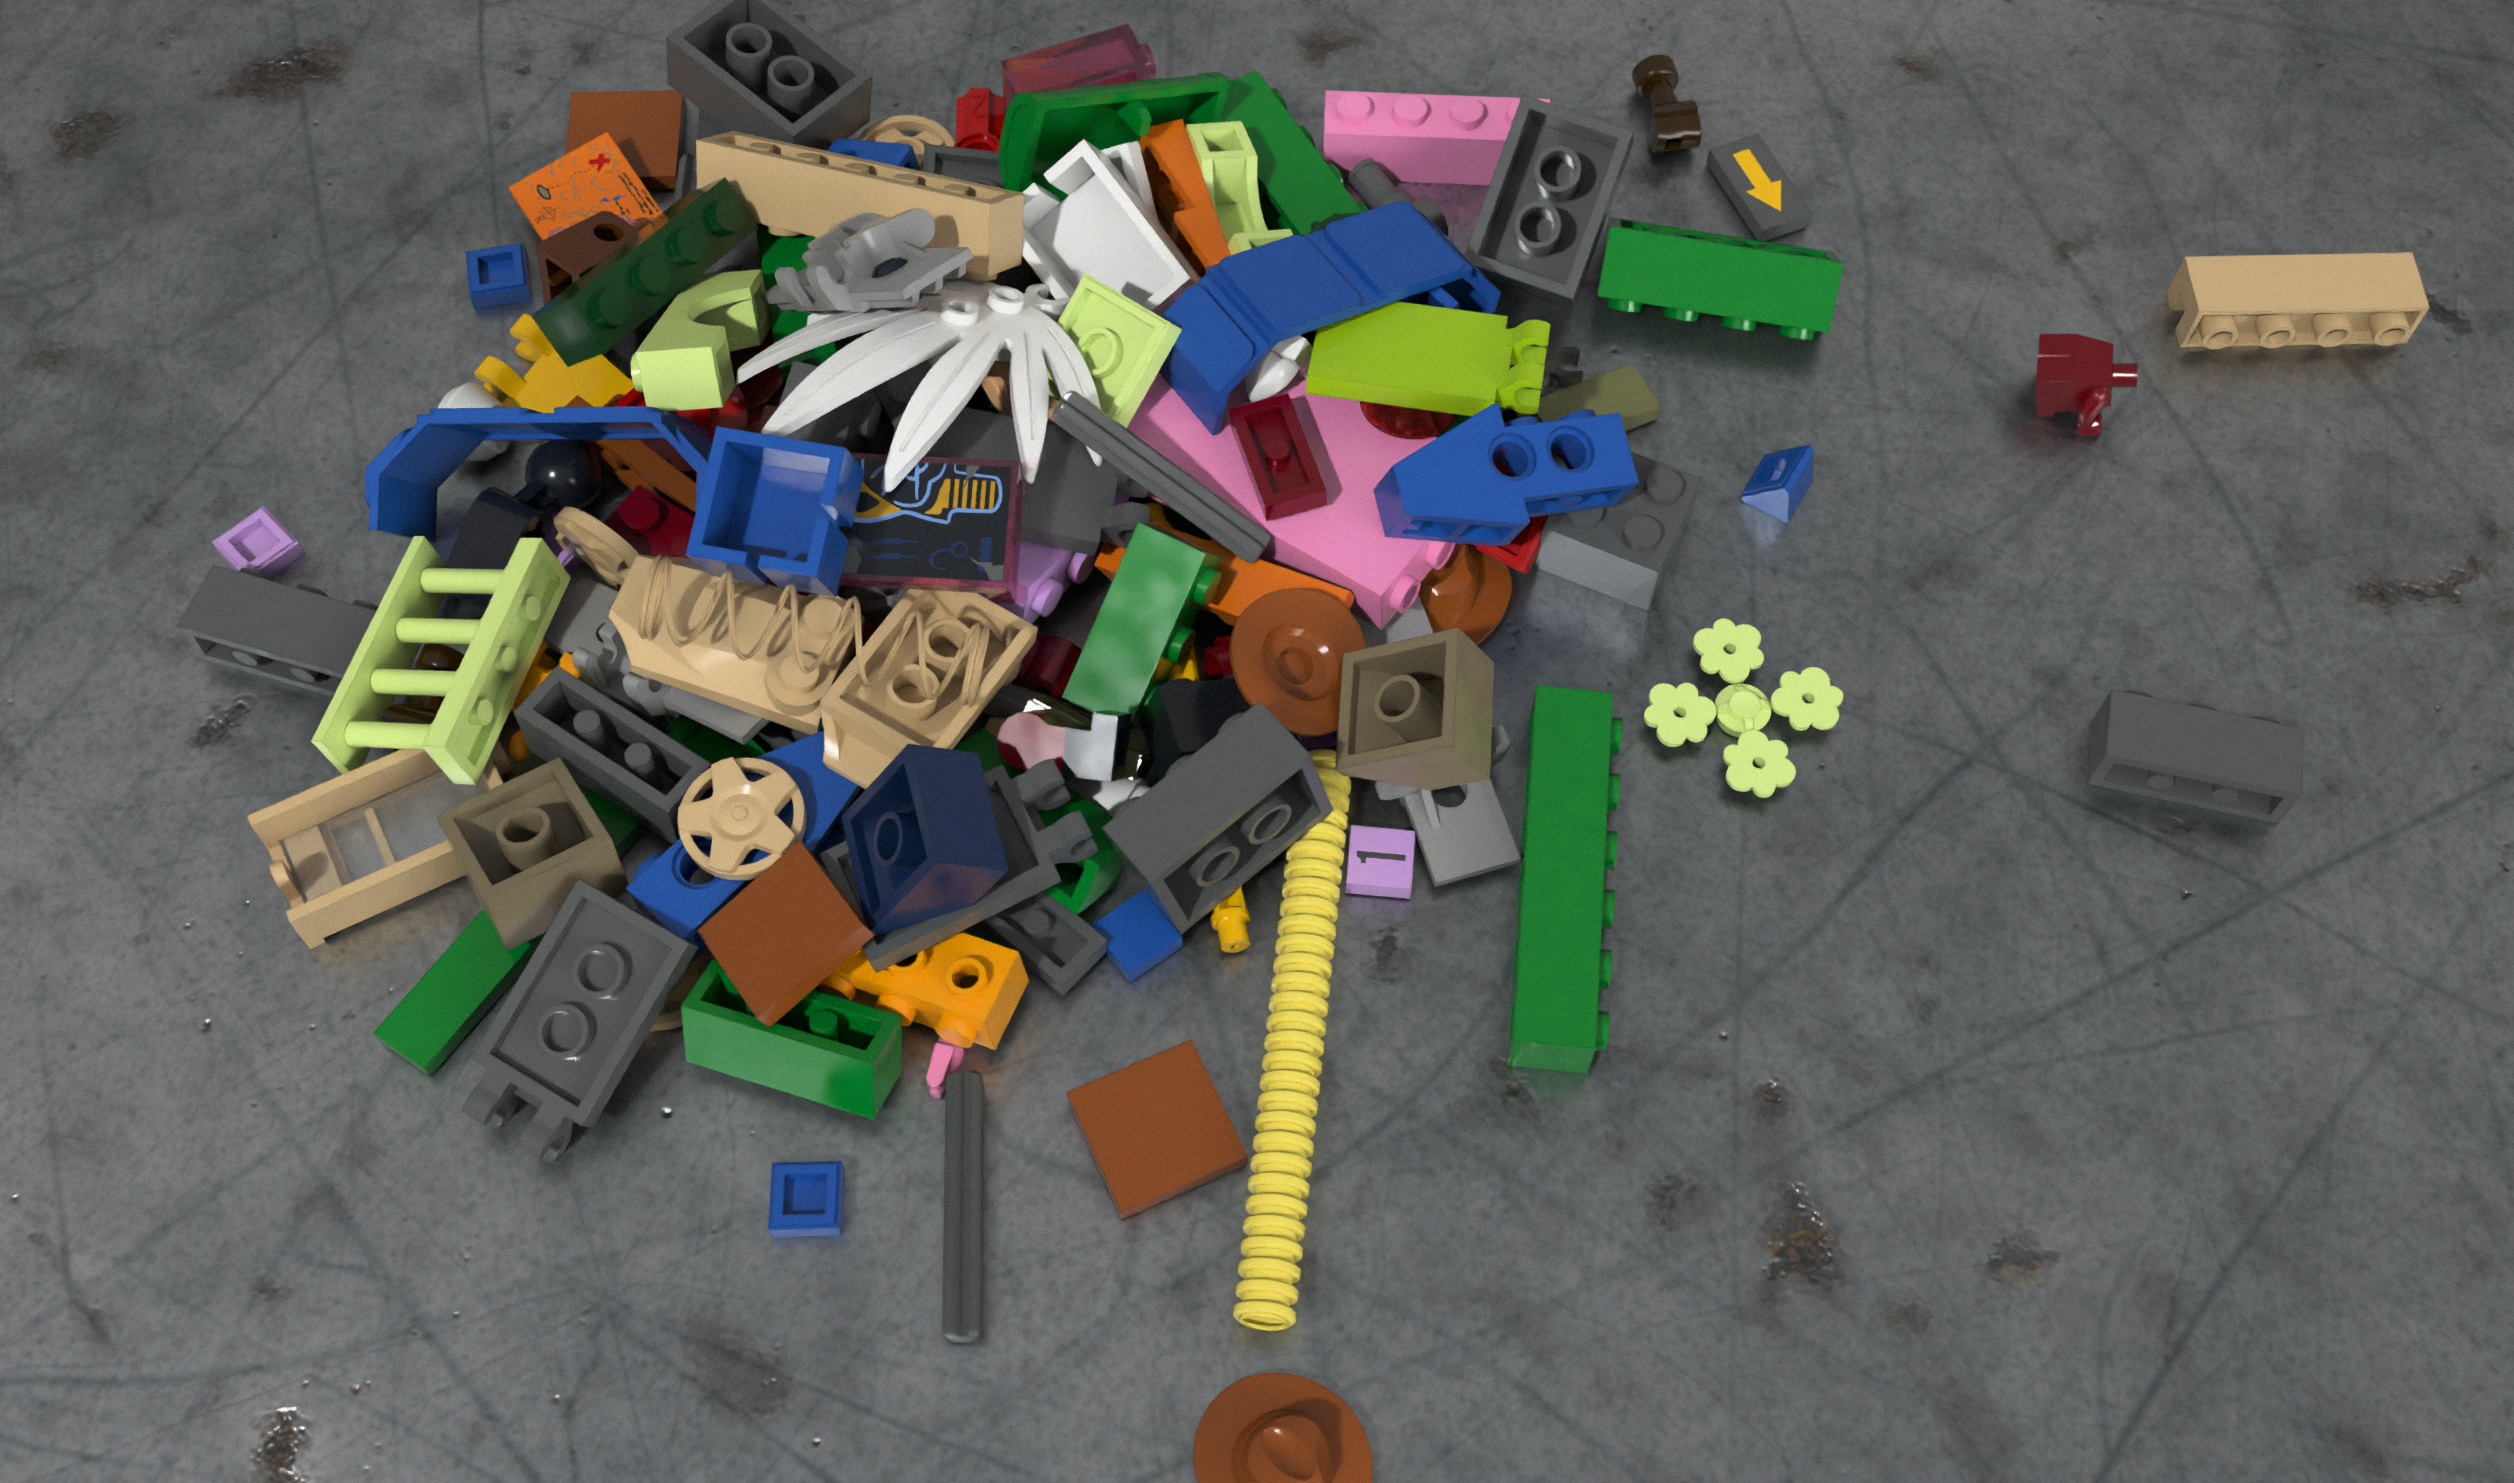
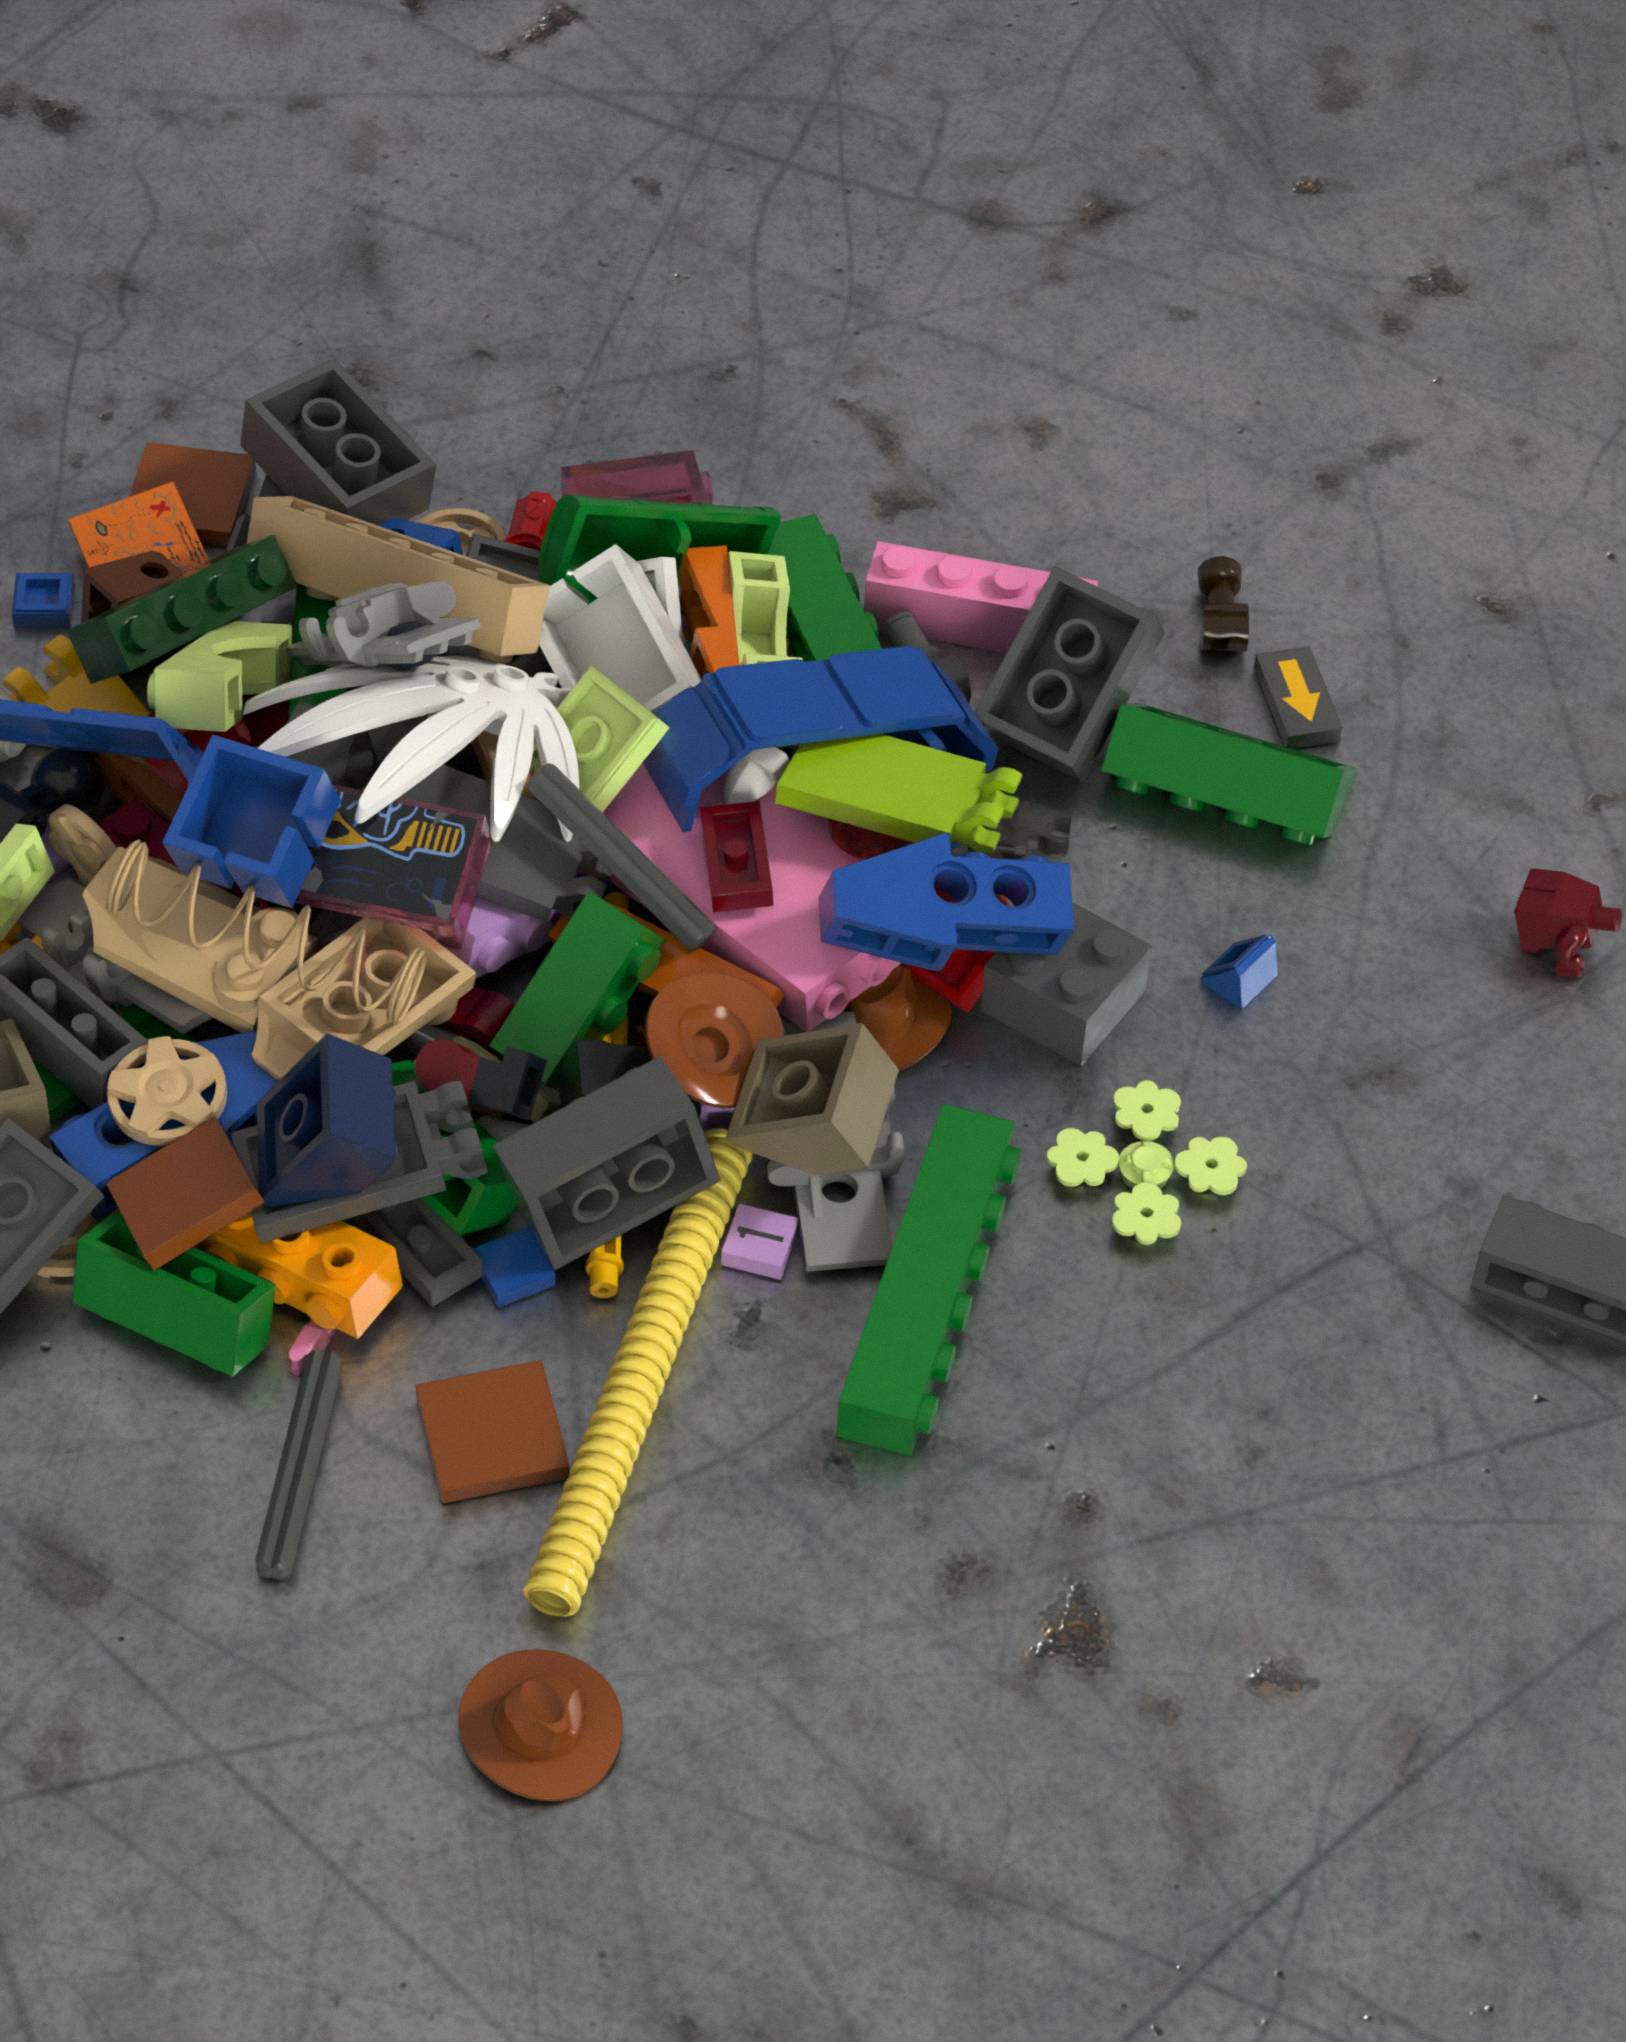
camera: 10 degrees right, 10 degrees down
blue tile [768,1161,845,1237] -> none
olive tile [1530,363,1661,457] -> none

